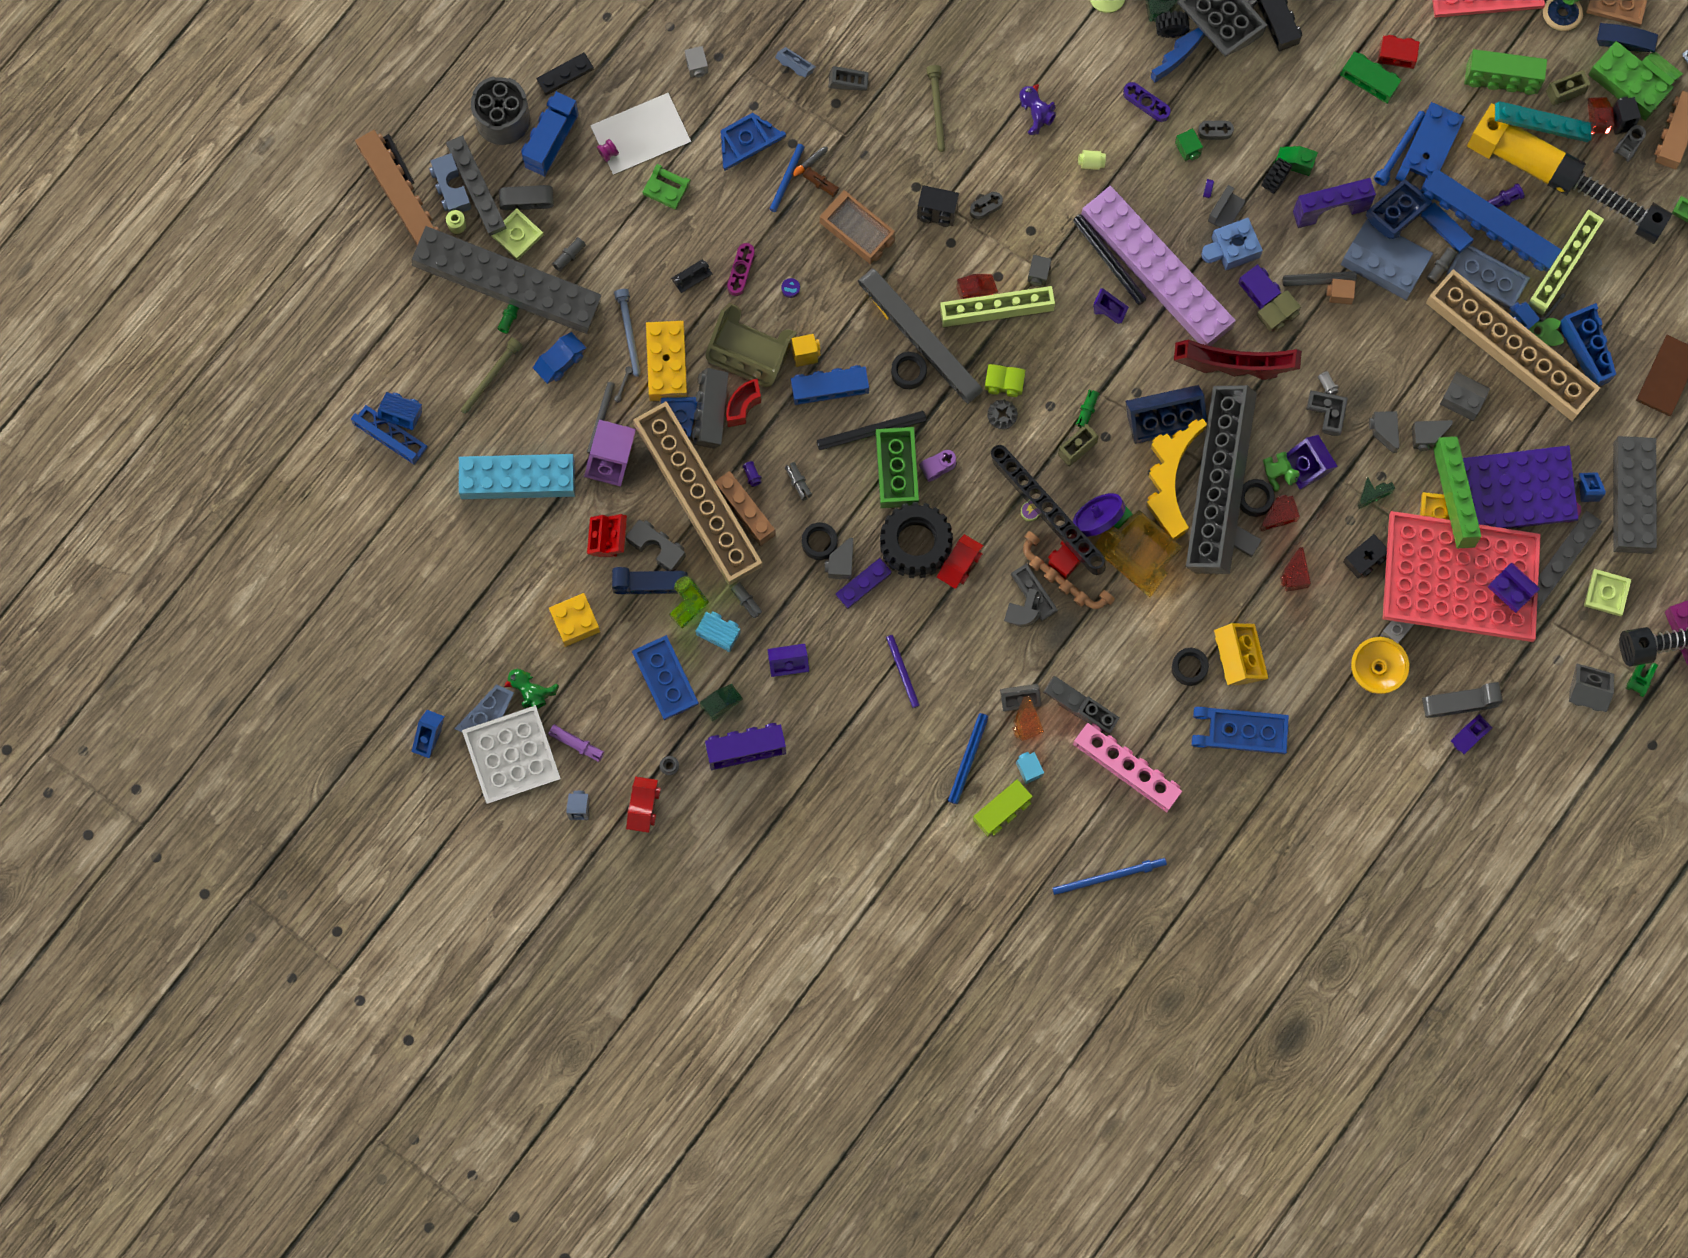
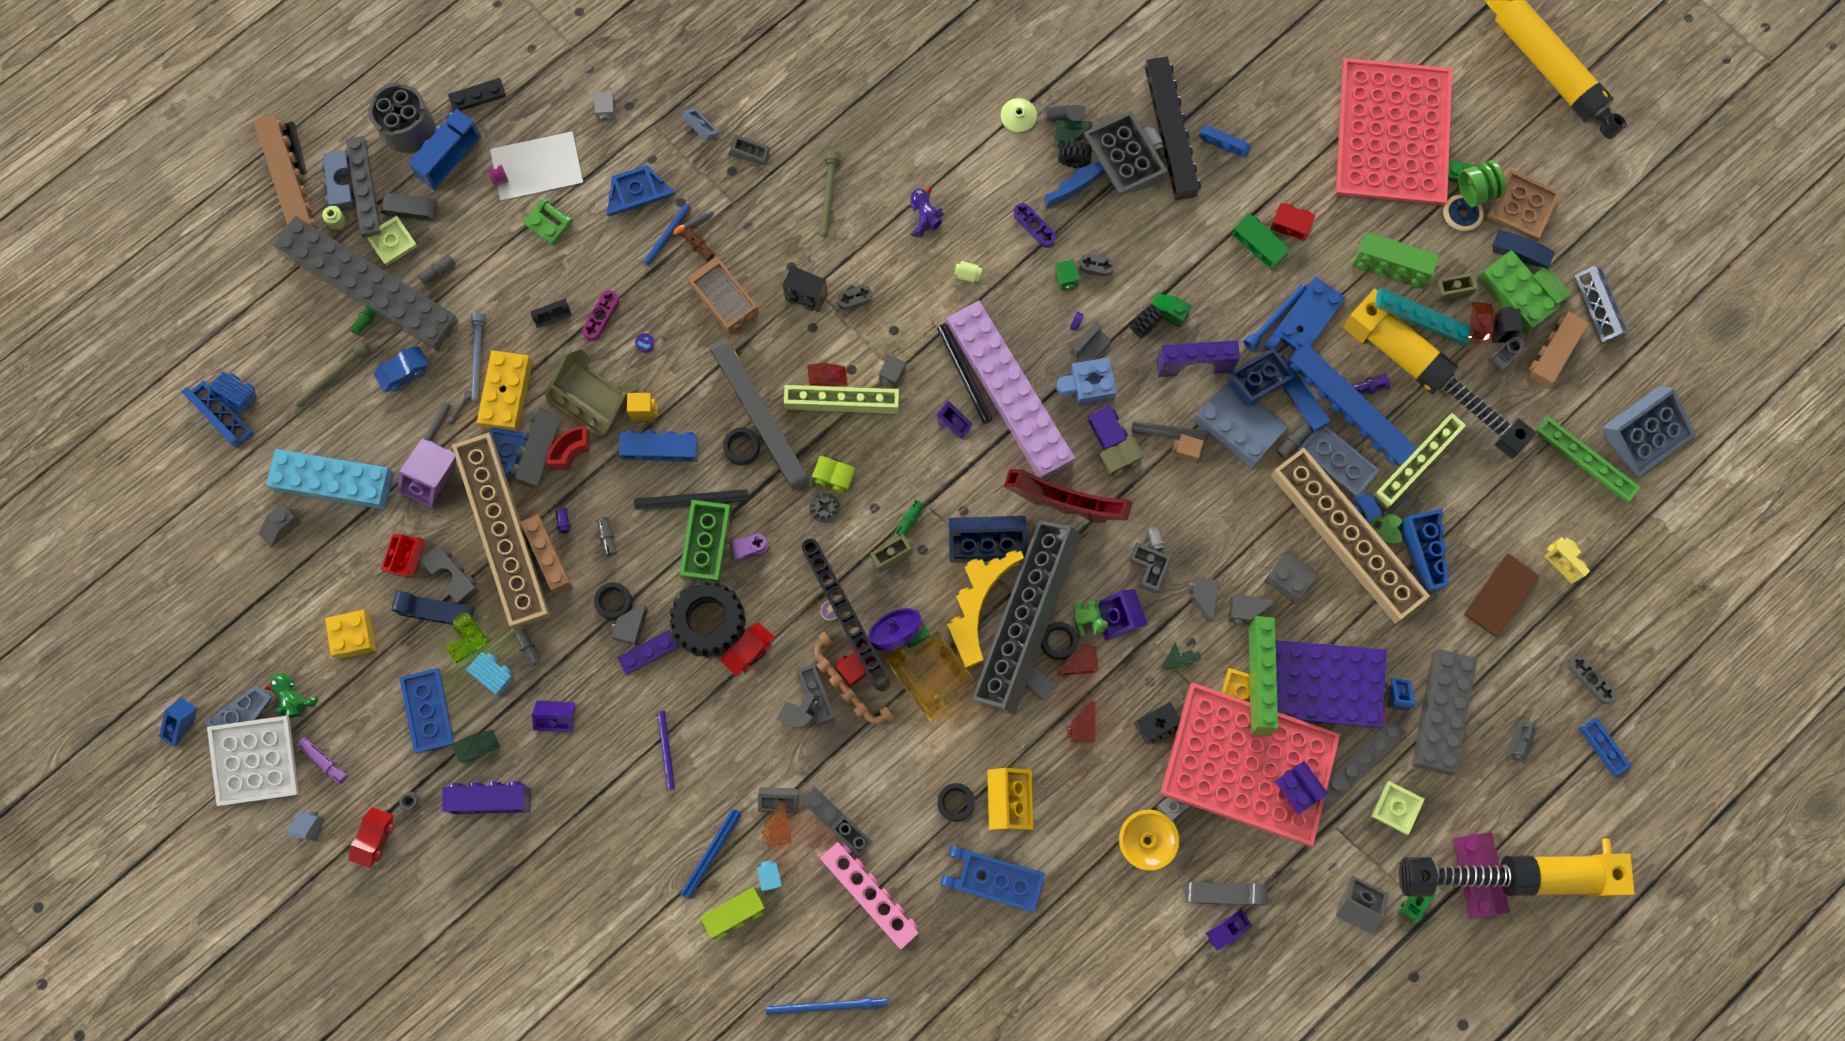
camera: 10 degrees right, 0 degrees up
none -> dark grey slope [258,504,301,548]

